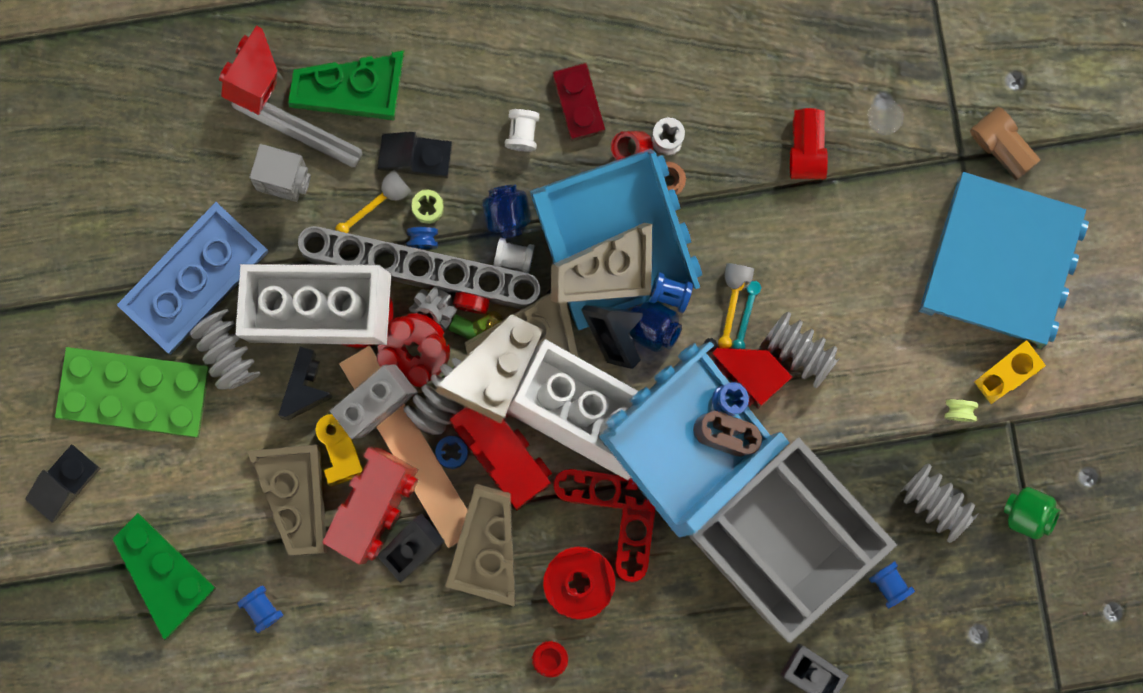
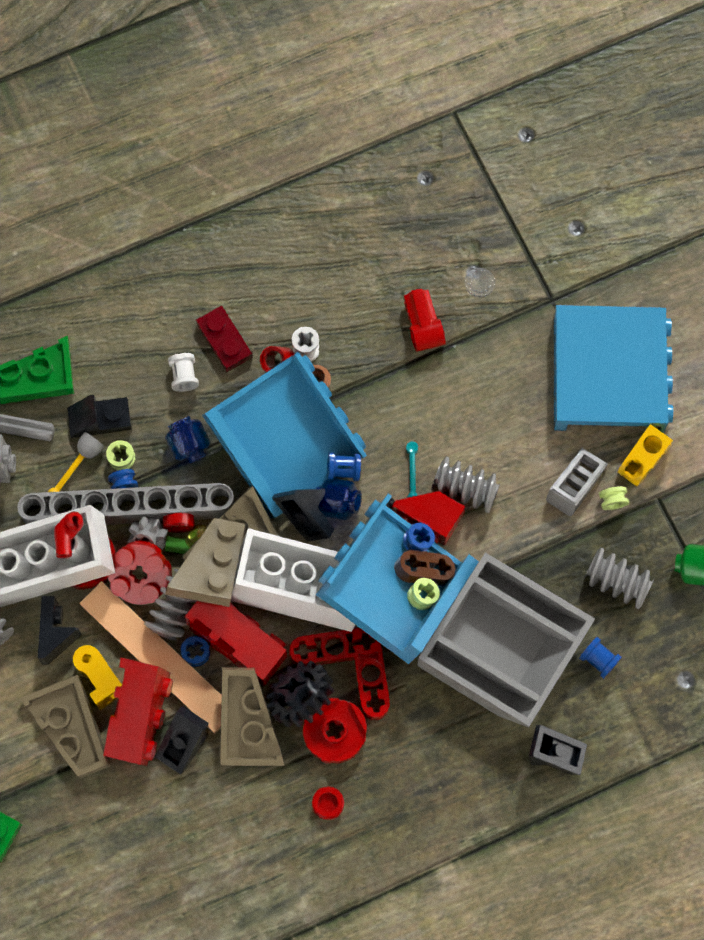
camera: 10 degrees left, 10 degrees down
blue bush [237,585,284,634] -> none
light grey brick [330,364,418,439] -> none
white bush [493,237,535,274] -> none
dark tan wing [551,222,652,303] -> none
hinge [718,263,755,349] -> none
medium nougat piece [970,107,1040,181] -> none
none -> red arm [54,511,84,558]
none -> black gear [266,661,334,728]
none -> yellowish green bush [407,578,440,610]
none -> light grey slope [546,448,608,516]

